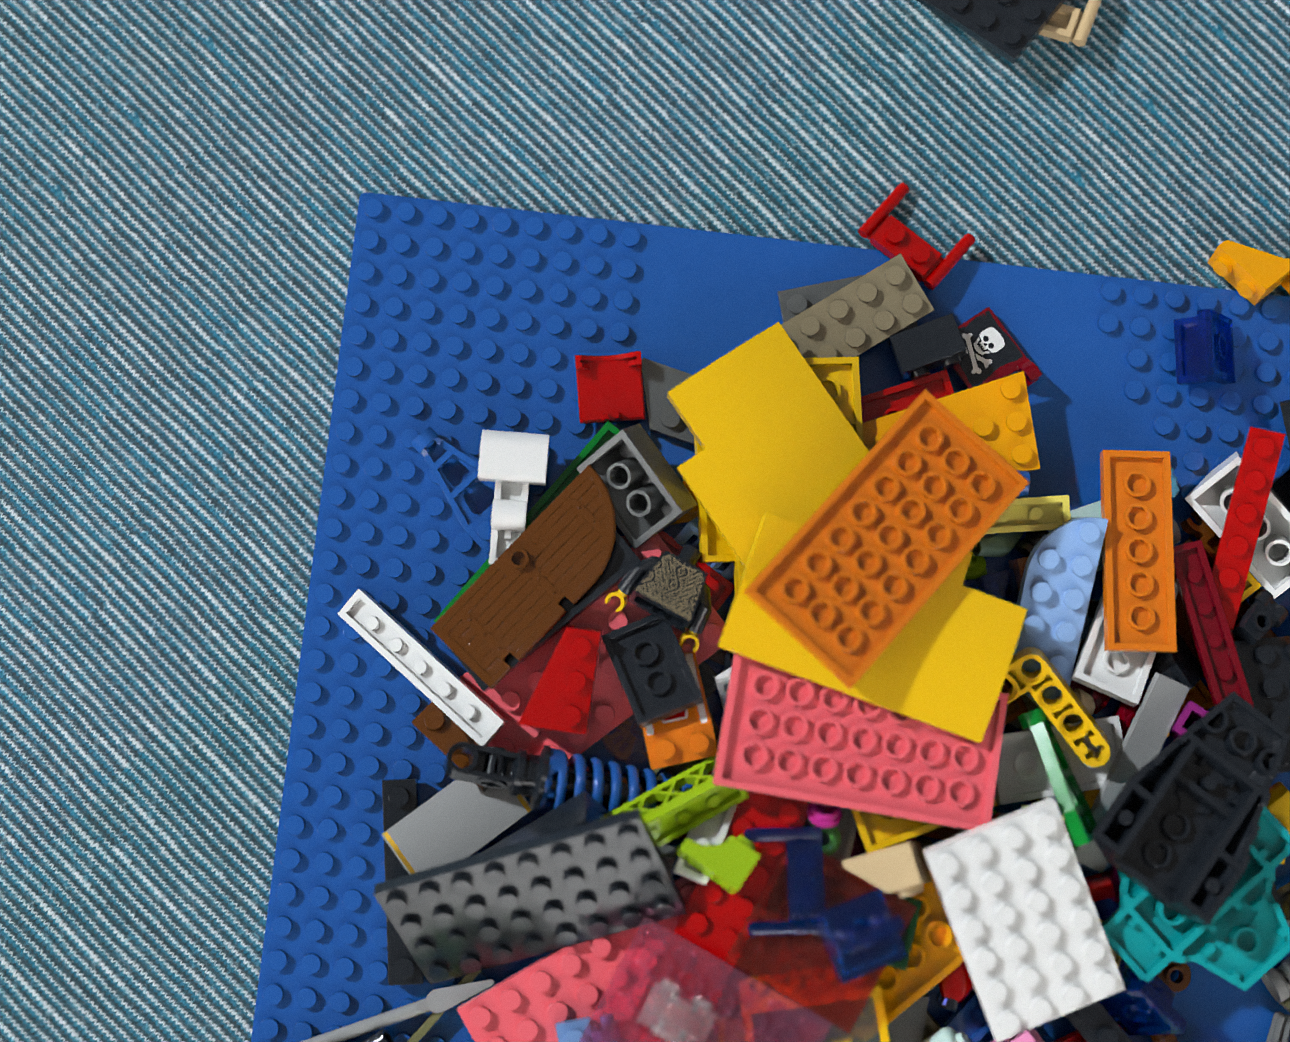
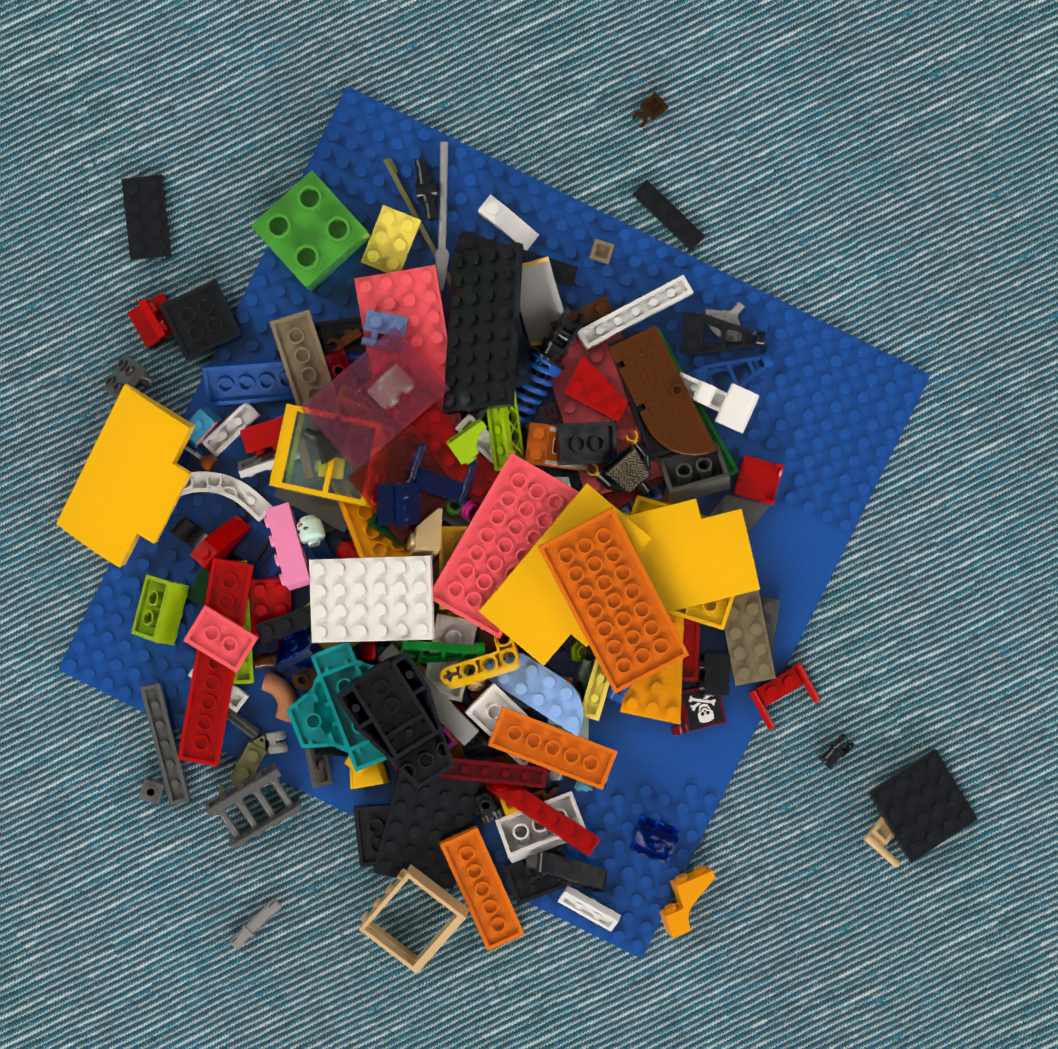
camera: 120 degrees right, 5 degrees up
none -> nougat cylinder [262,671,297,723]
none -> white slope [478,194,539,251]
none -> dark tan plate [589,238,615,265]
none -> dark brown plate [632,92,669,128]
none -> black plate [632,180,705,252]
none -> black plate [681,312,765,355]
none -> light grey hand [706,302,745,342]
none -> black piece [818,733,854,770]

